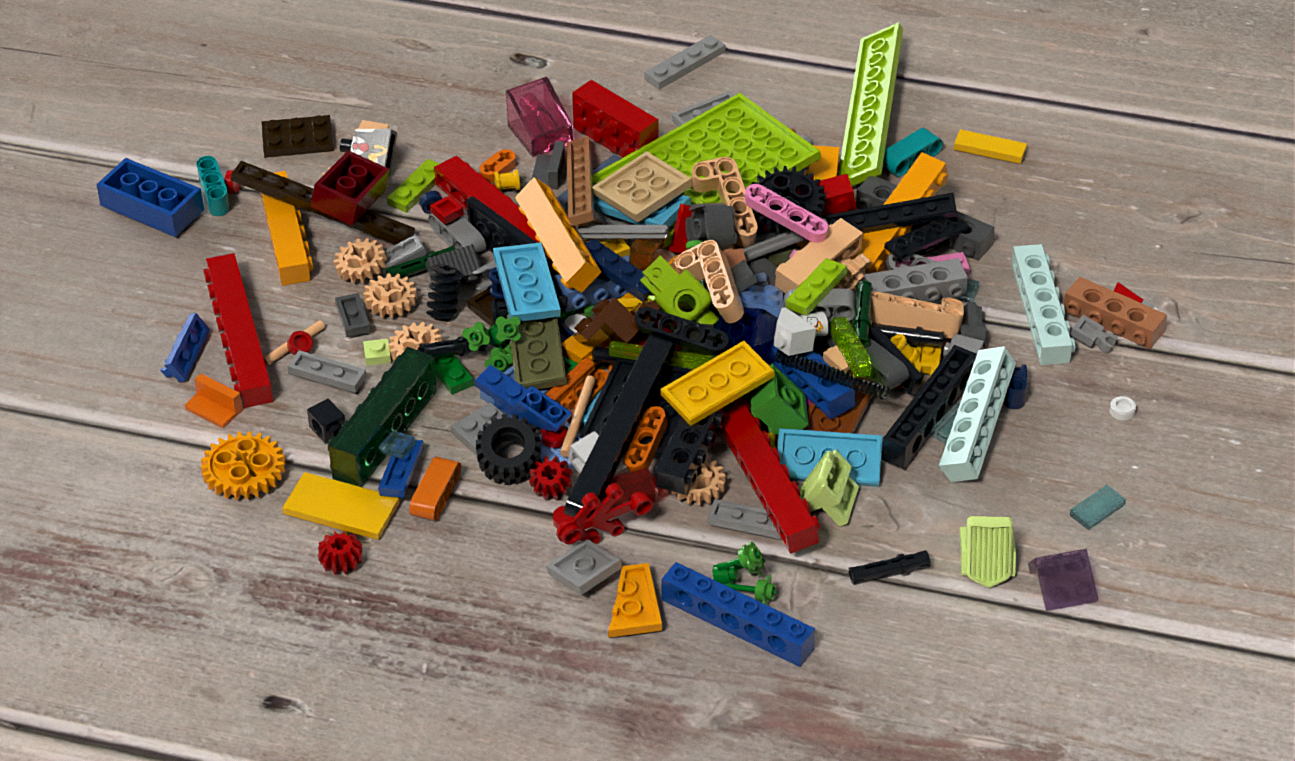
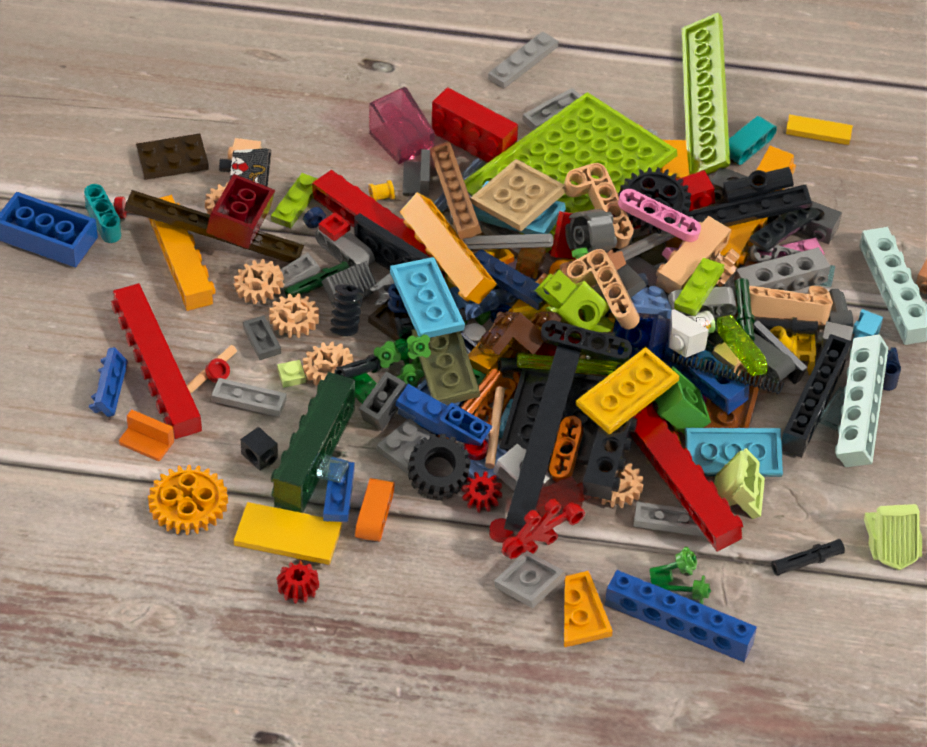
camera: 10 degrees left, 5 degrees up
orange beam [479,149,516,183] -> none
none -> dark grey brick [359,371,407,431]
none -> black piece [723,167,794,202]
none -> medium azure brick [852,309,883,339]

